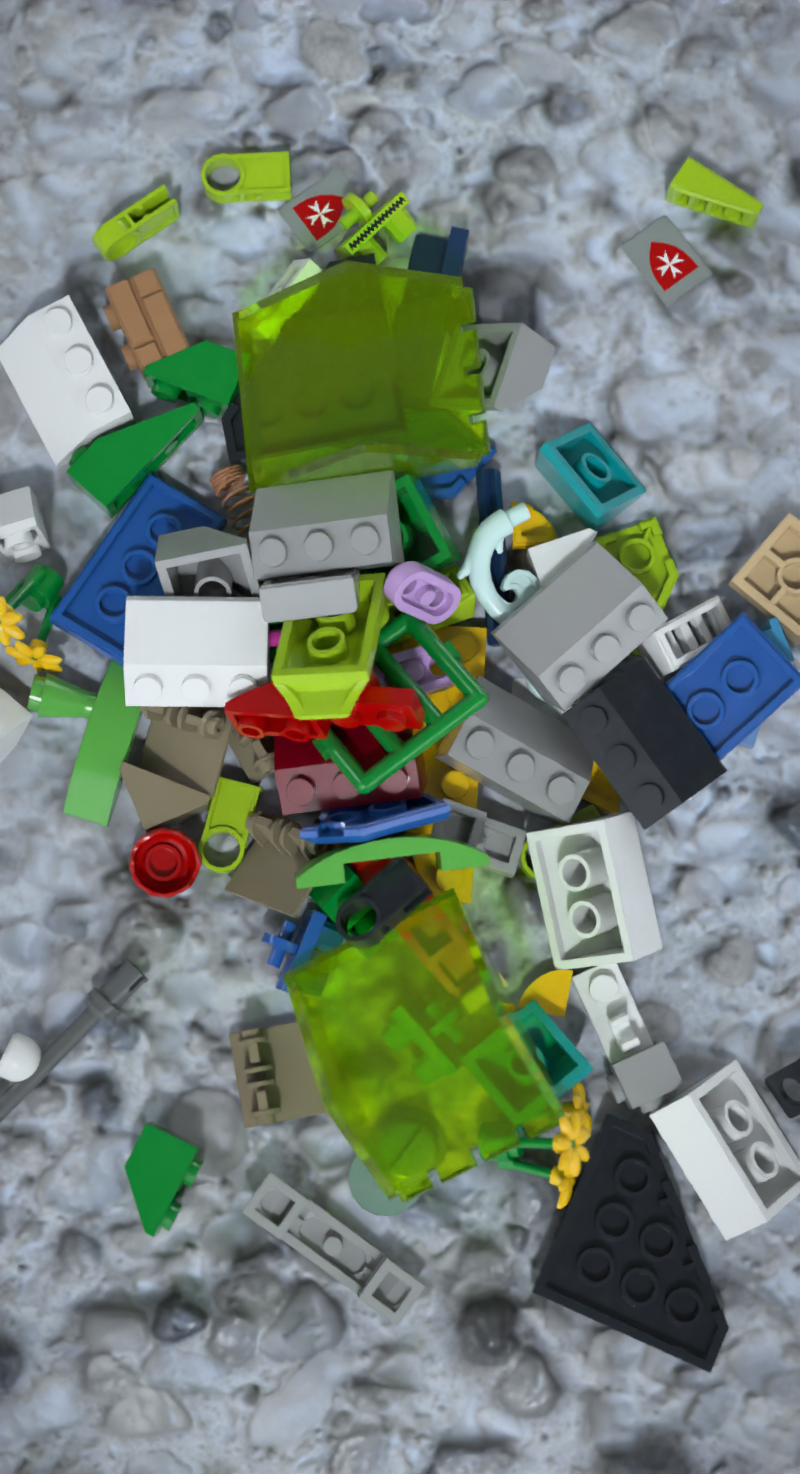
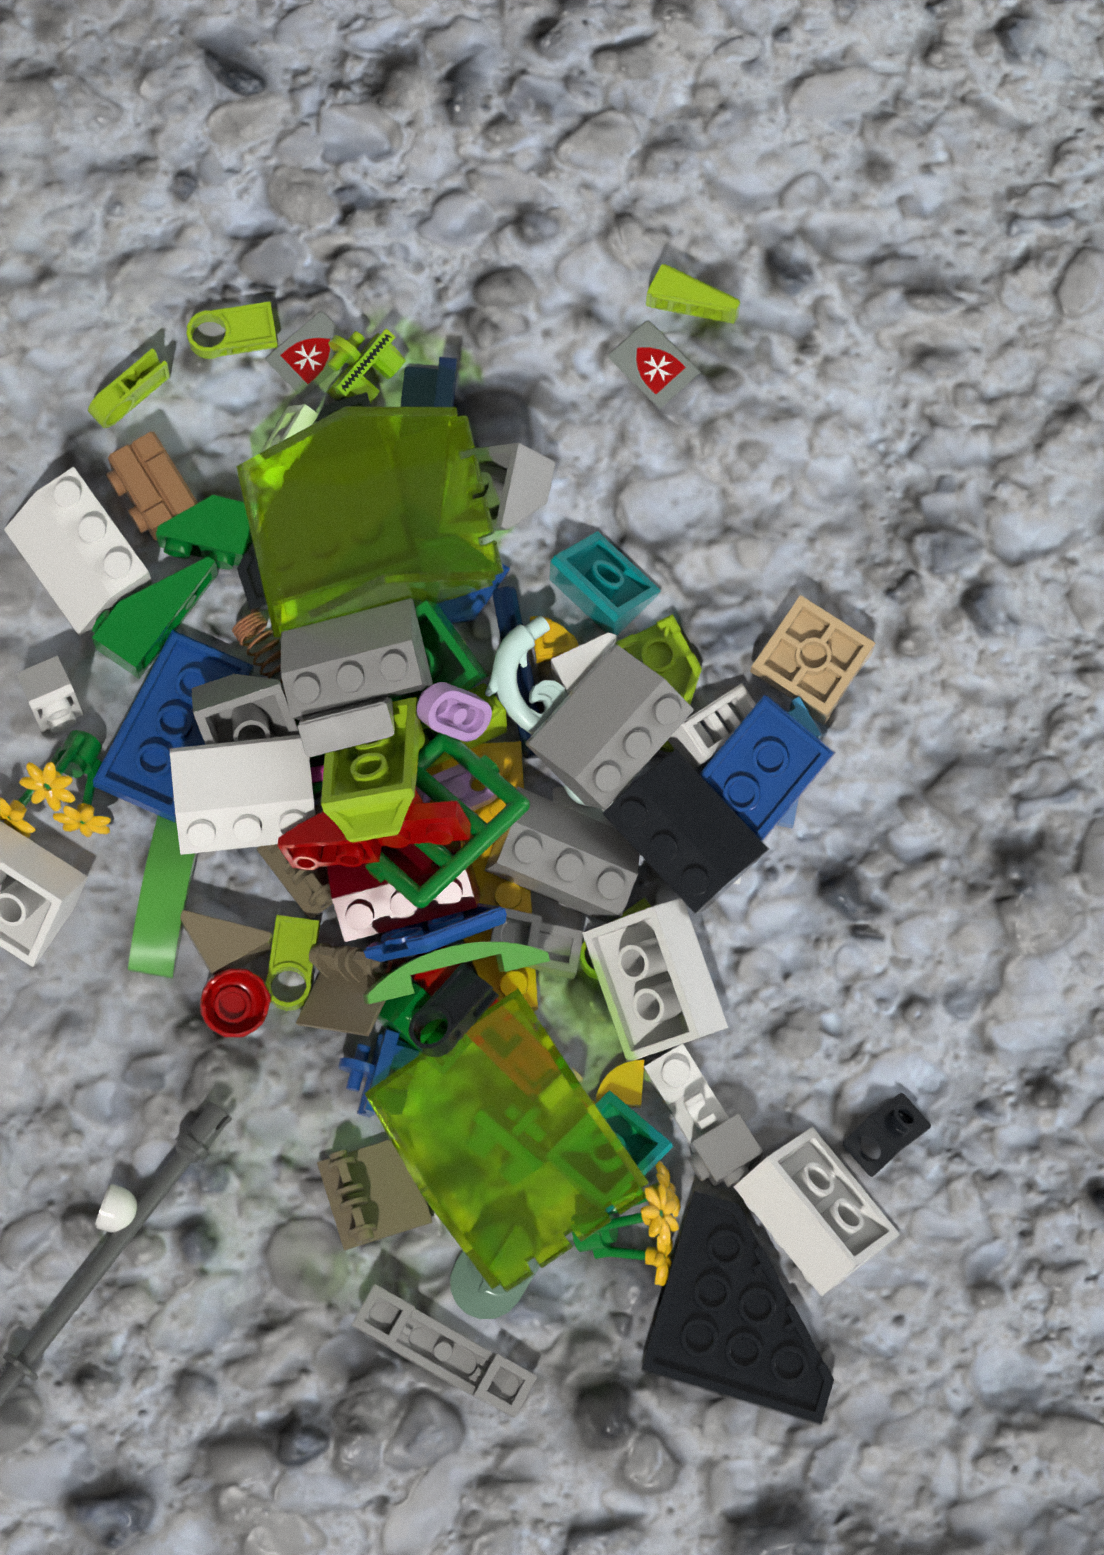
camera: 10 degrees left, 5 degrees down
bright green cone [27,672,98,719] -> none
green slope [124,1122,204,1237] -> none
dark tan hinge [139,706,233,797] -> none
yellow tile [581,761,621,814] -> none

